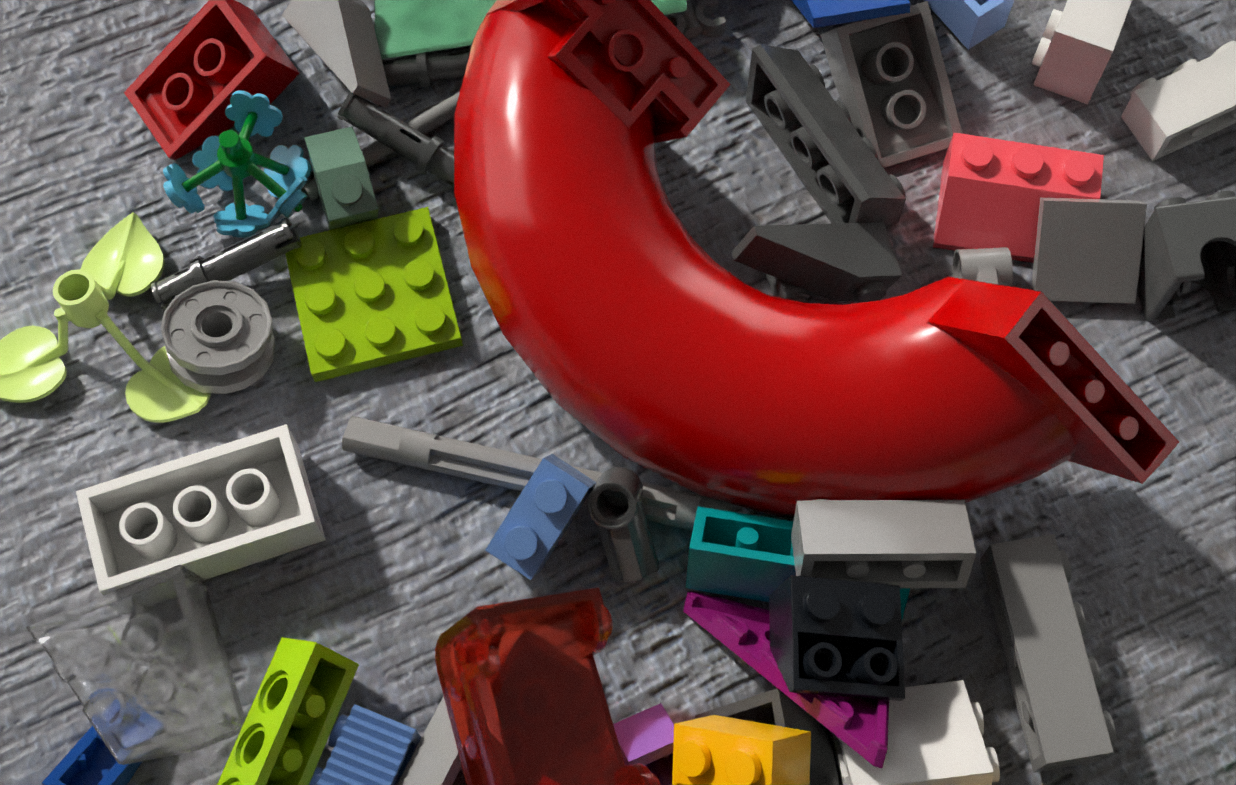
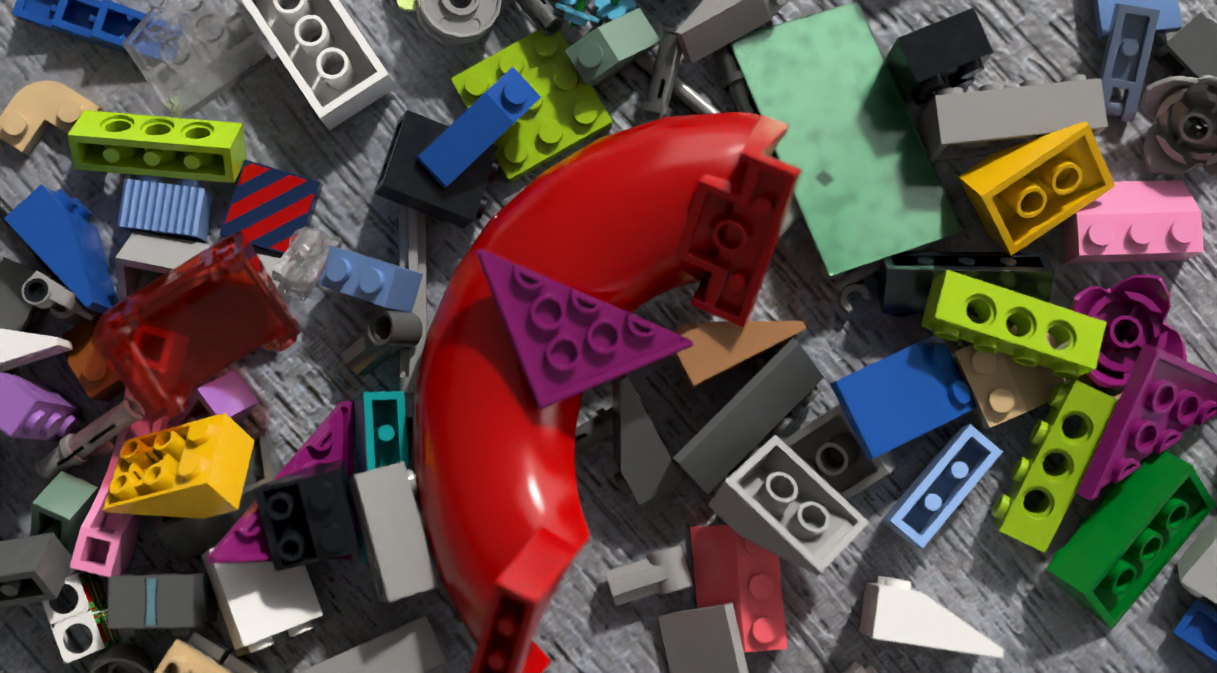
camera: 80 degrees right, 15 degrees up
none -> tile [219,160,323,260]
none -> clear hips [272,226,342,301]
none -> black brick [373,110,499,228]
none -> blue slope [416,67,541,189]
none -> magenta tile [475,249,694,410]
none -> medium nougat slope [671,320,807,392]
none -> light grey slope [708,434,870,576]

